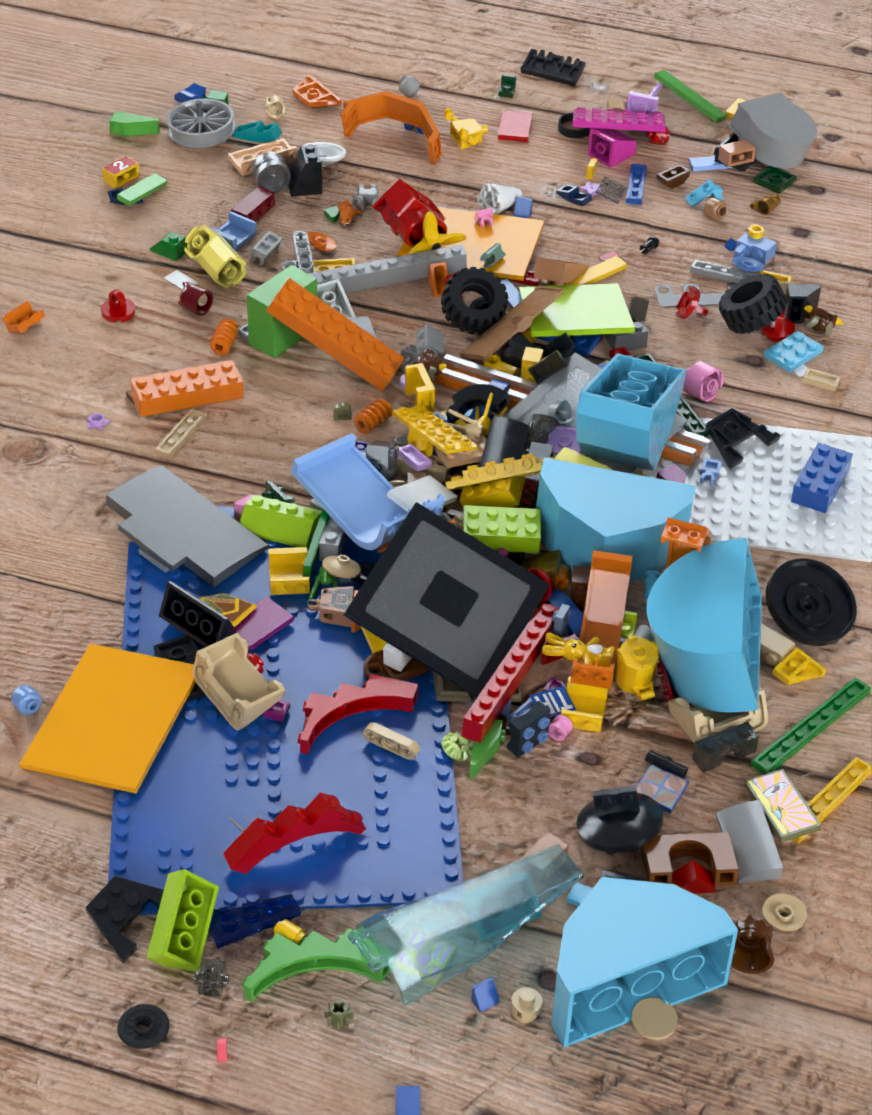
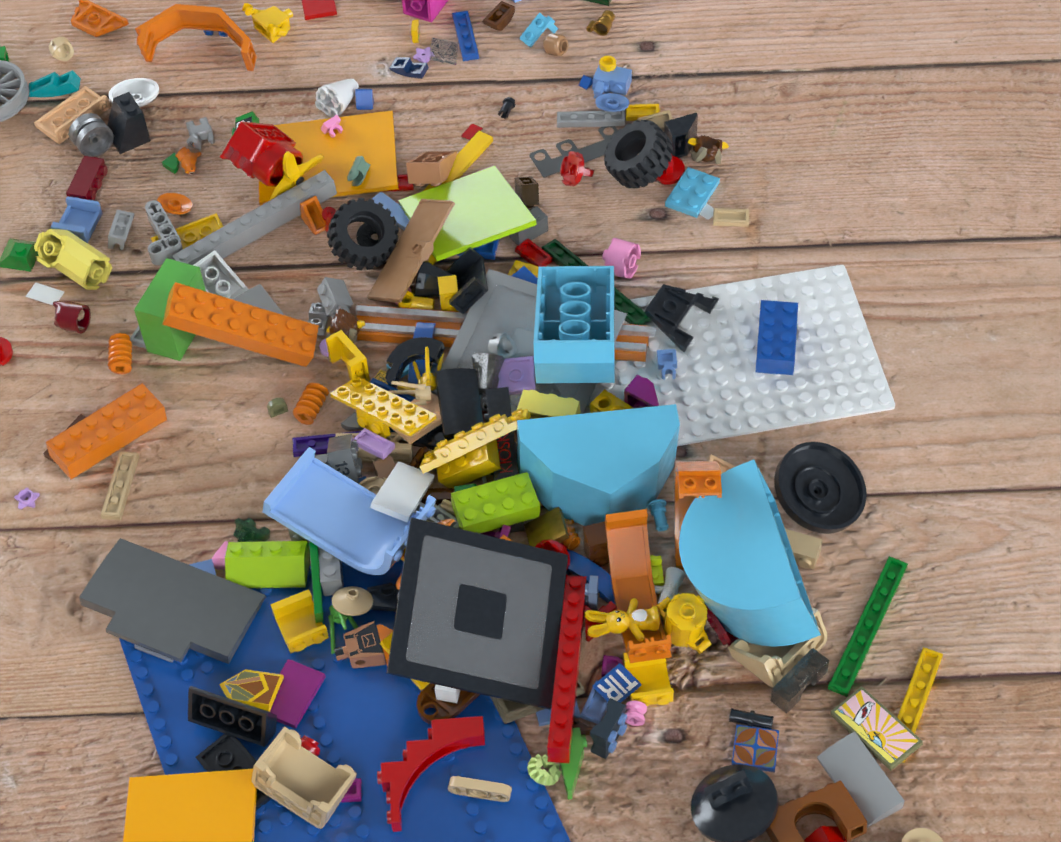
camera: 15 degrees left, 10 degrees up
yellow wing [772,647,827,685] -> none

